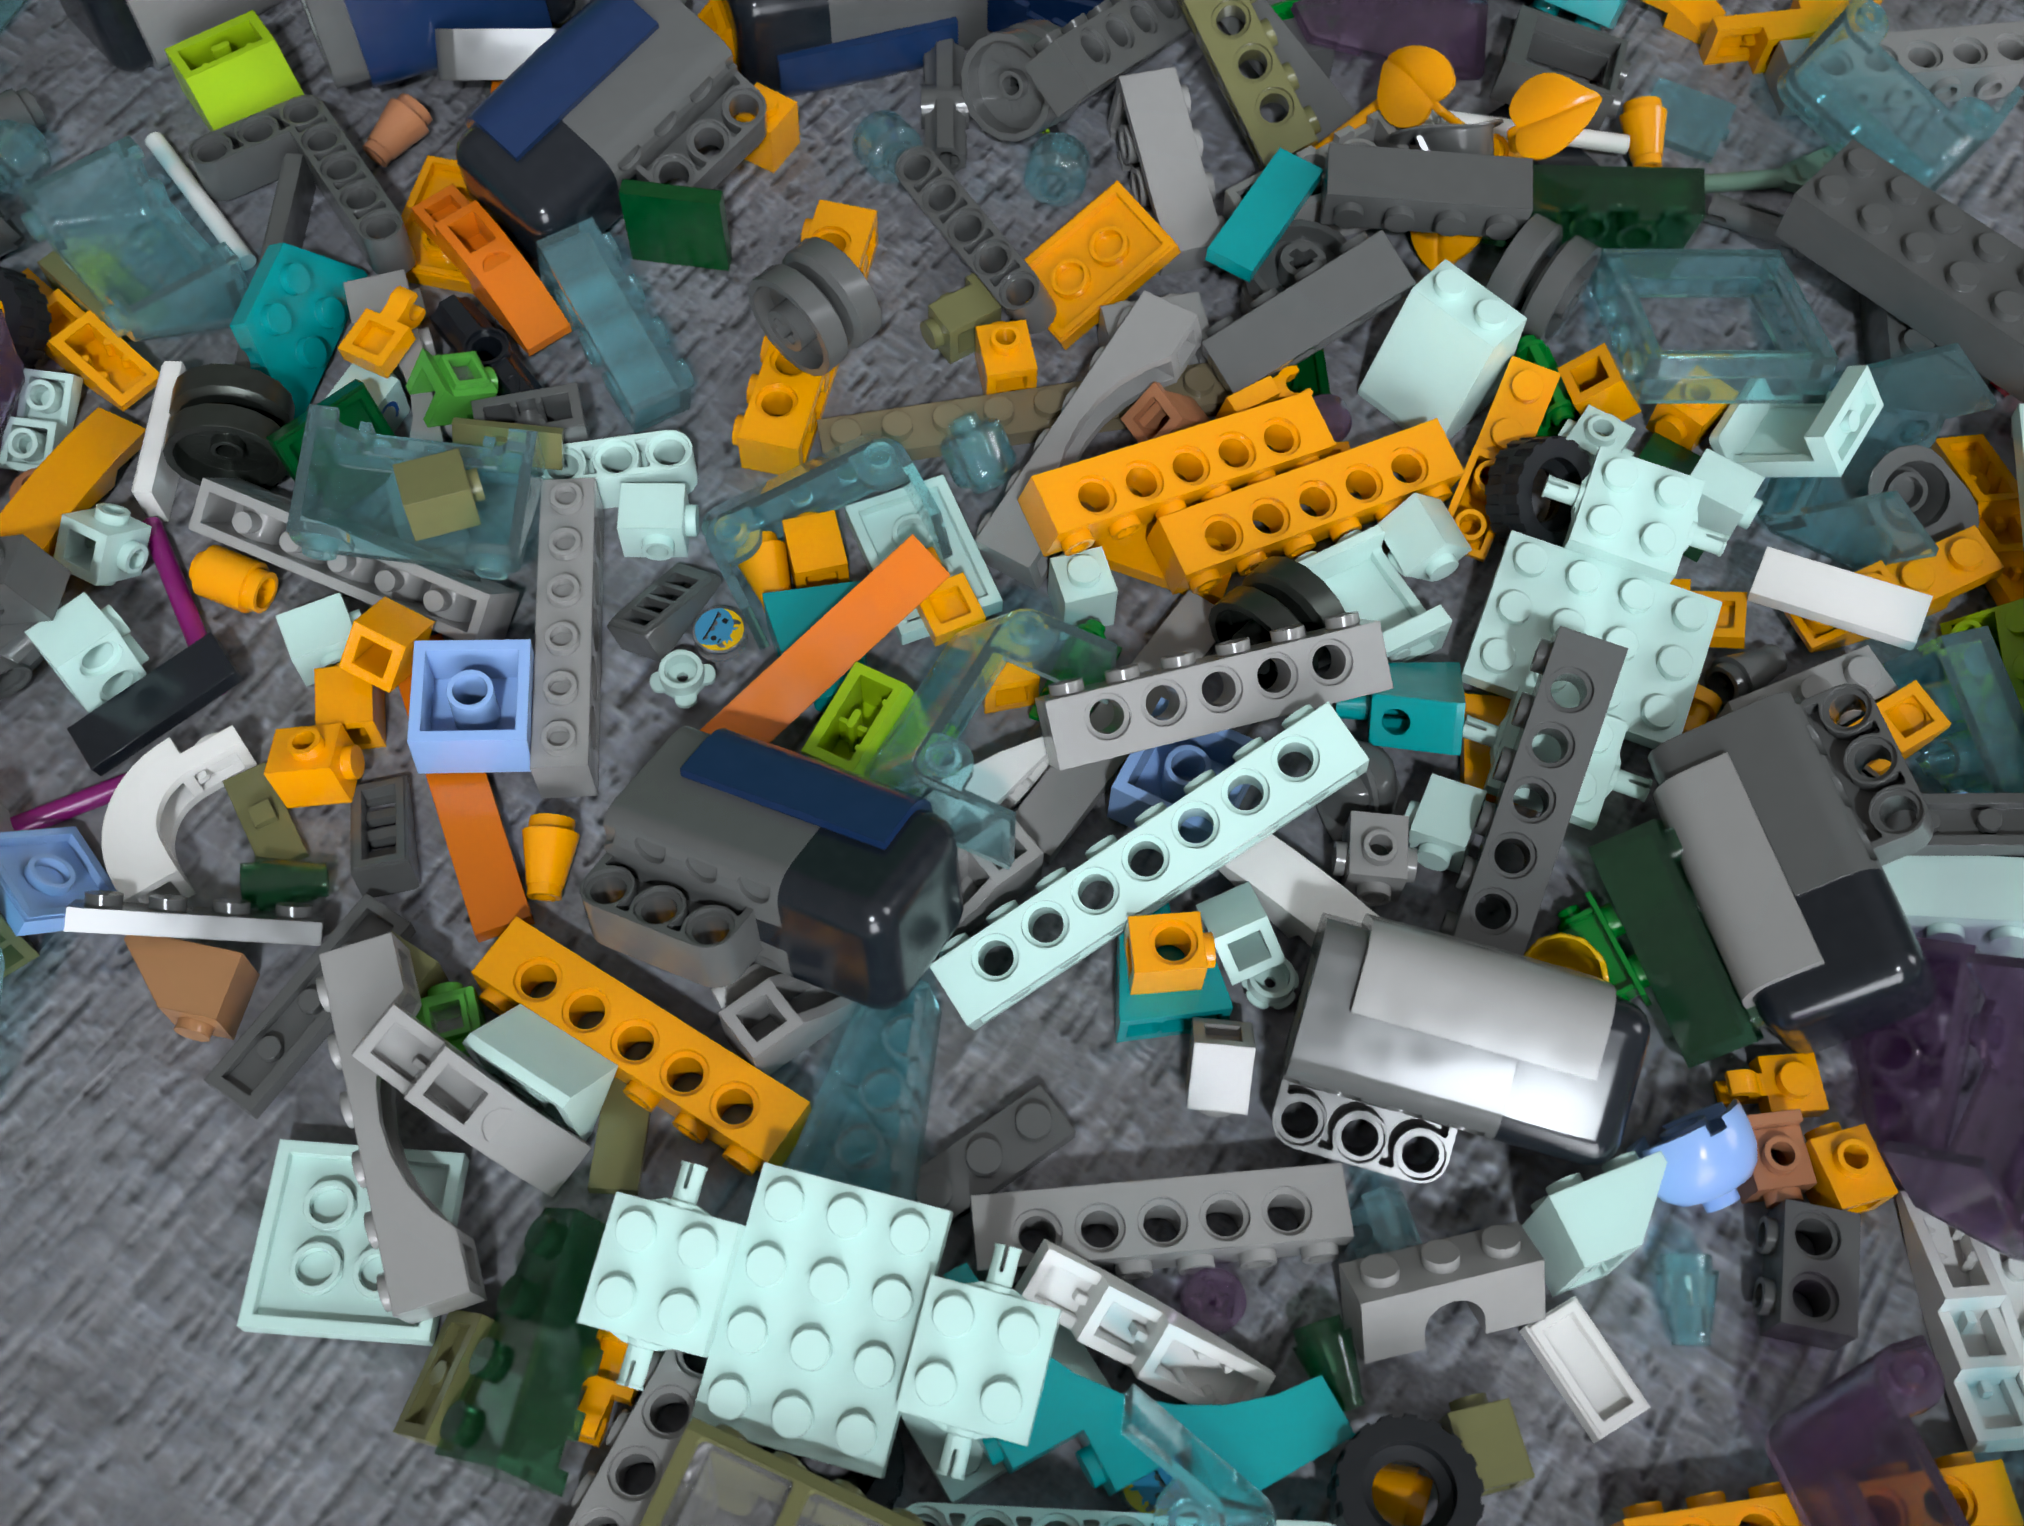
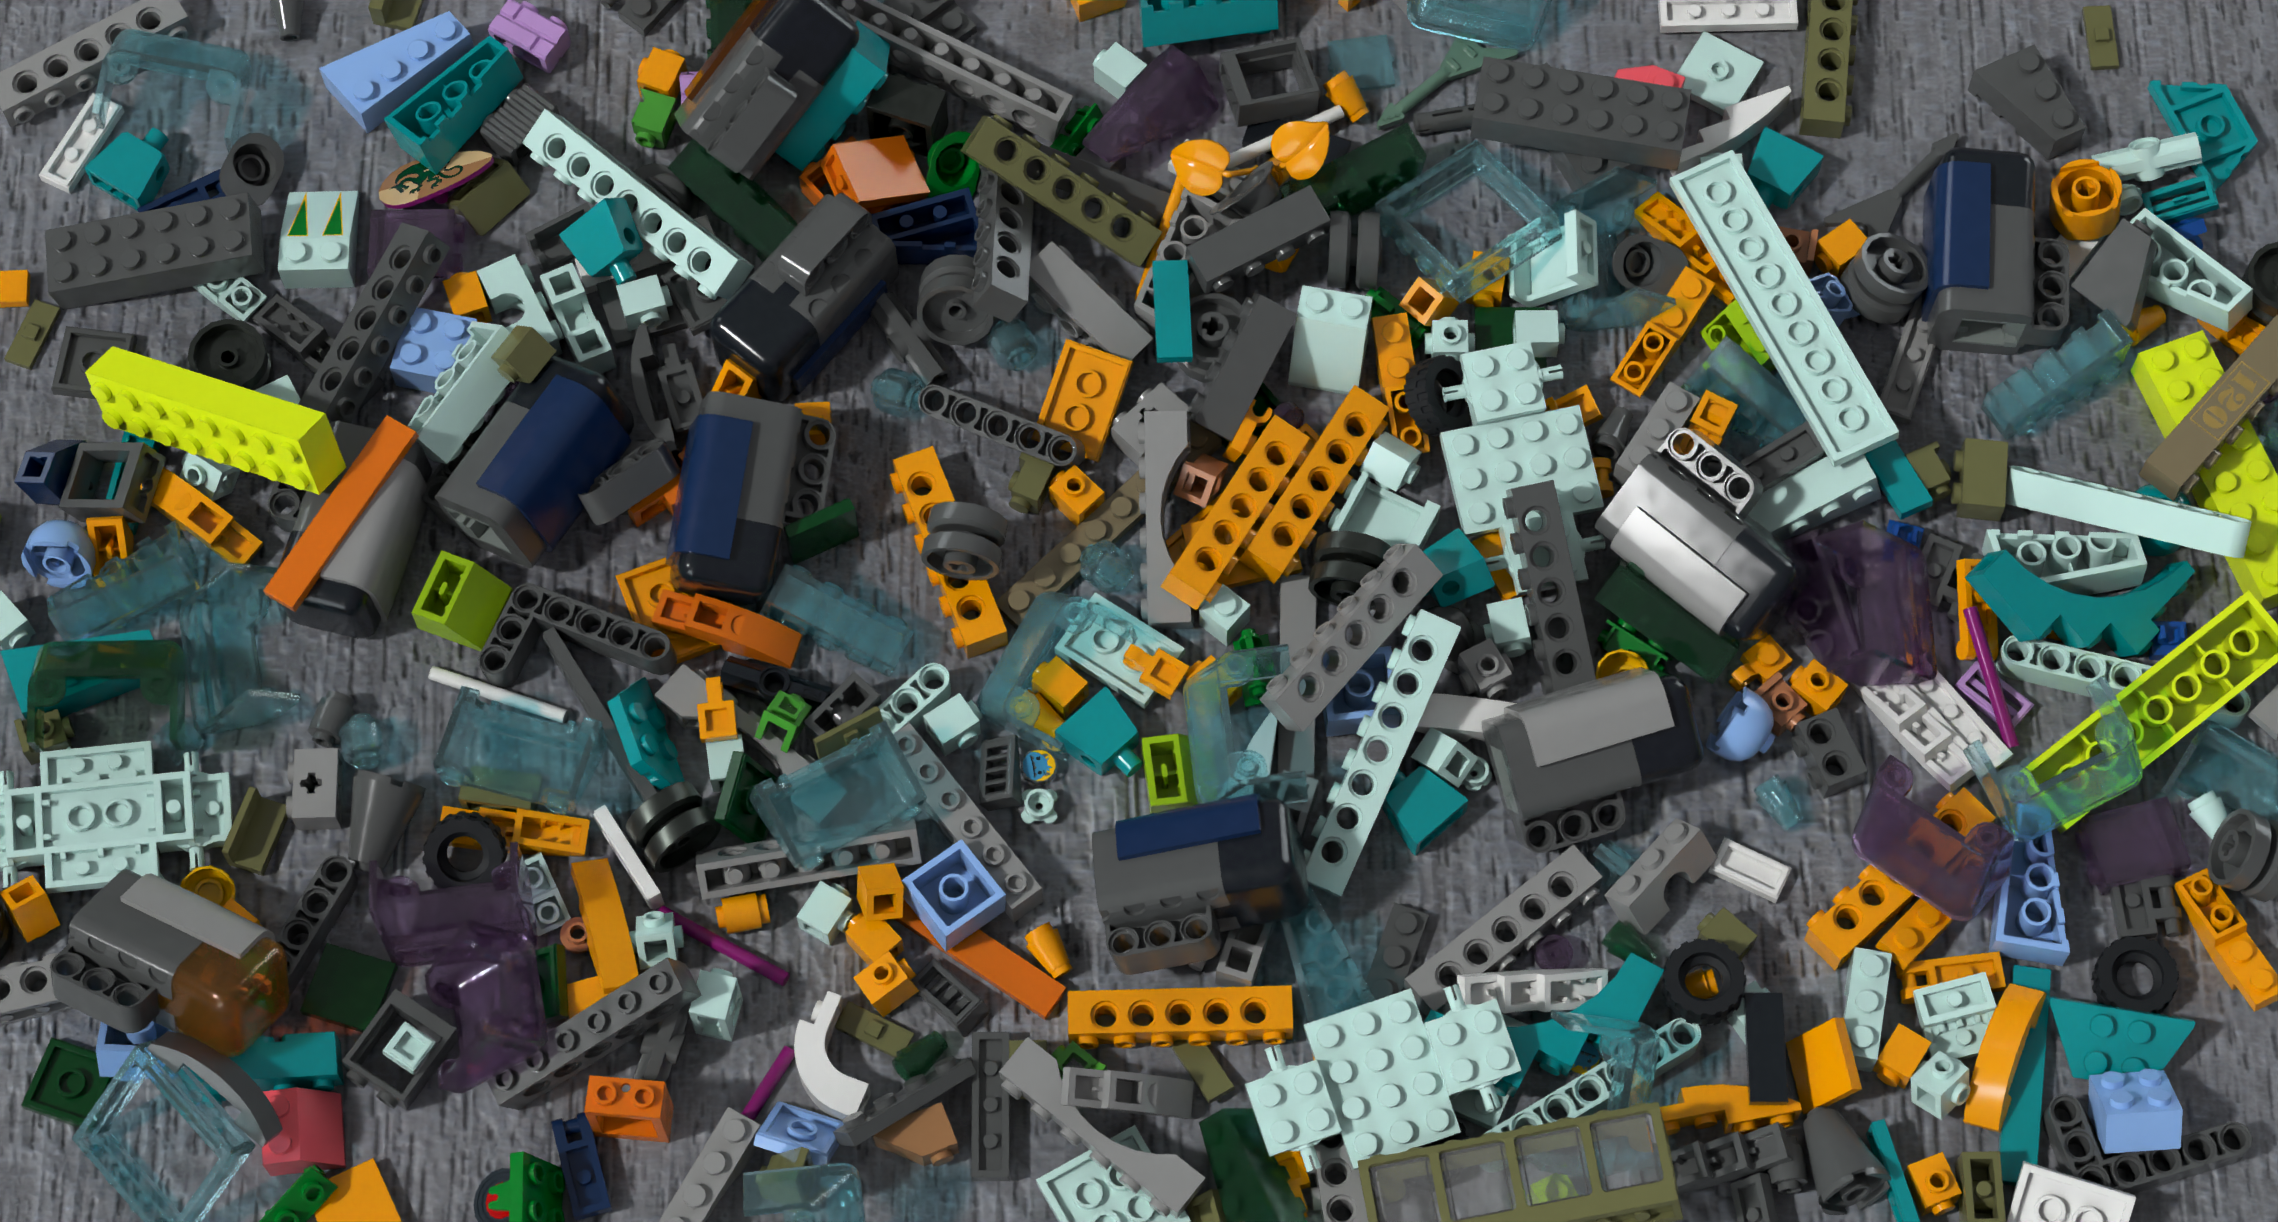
camera: 30 degrees left, 5 degrees up
black tile [67,632,244,776] -> none
nougat cone [362,93,432,167] -> none
olive brick [392,448,486,542] -> none
light aqua slope [462,1004,618,1142] -> none
orange tile [700,534,951,743] -> none
light orange brick [1123,911,1216,995] -> none
brick [1185,1017,1256,1117] -> none
light aqua slope [1521,1151,1667,1297] -> none
white tile [1747,546,1933,651] -> none

